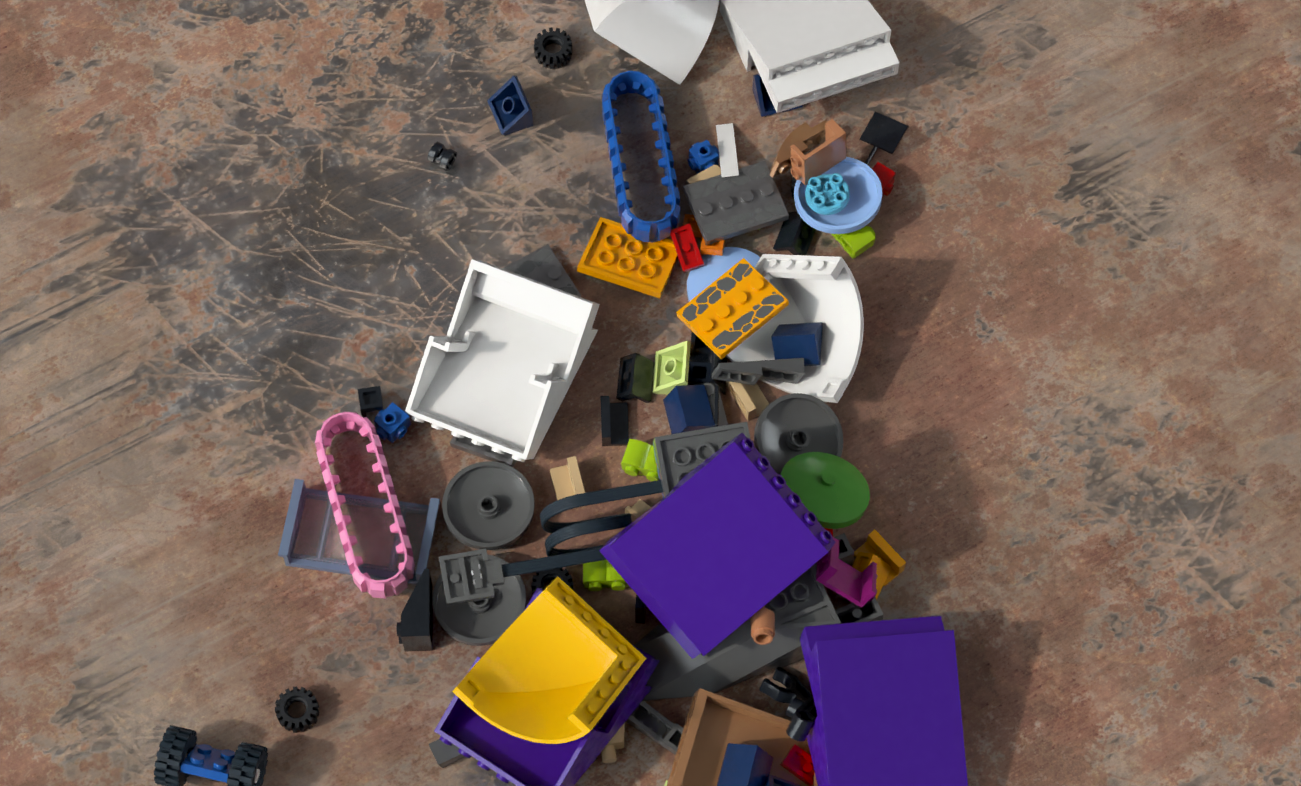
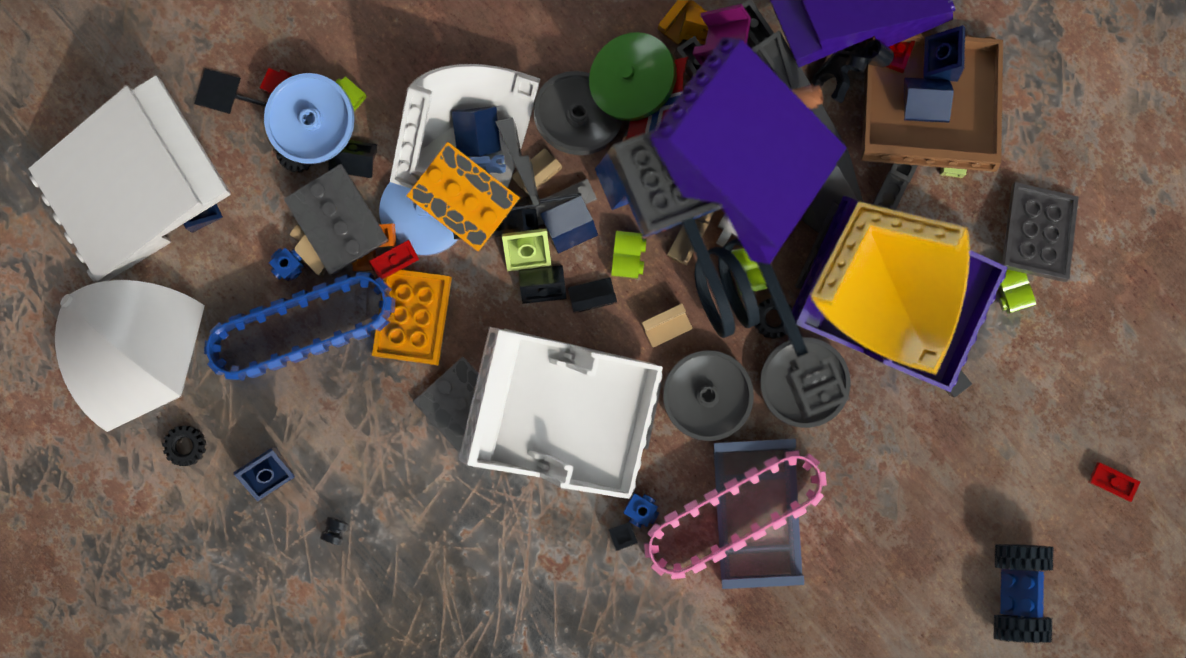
camera: 100 degrees left, 20 degrees up
black tyre [275,686,320,733] -> none
black slope [396,569,433,652] -> none
white sticker [716,123,739,177] -> none
medium nougat slope [770,120,827,178] -> none
nougat panel [790,119,846,185] -> none
medium azure tile [805,173,850,215] -> none
none -> medium blue plate [468,155,506,174]

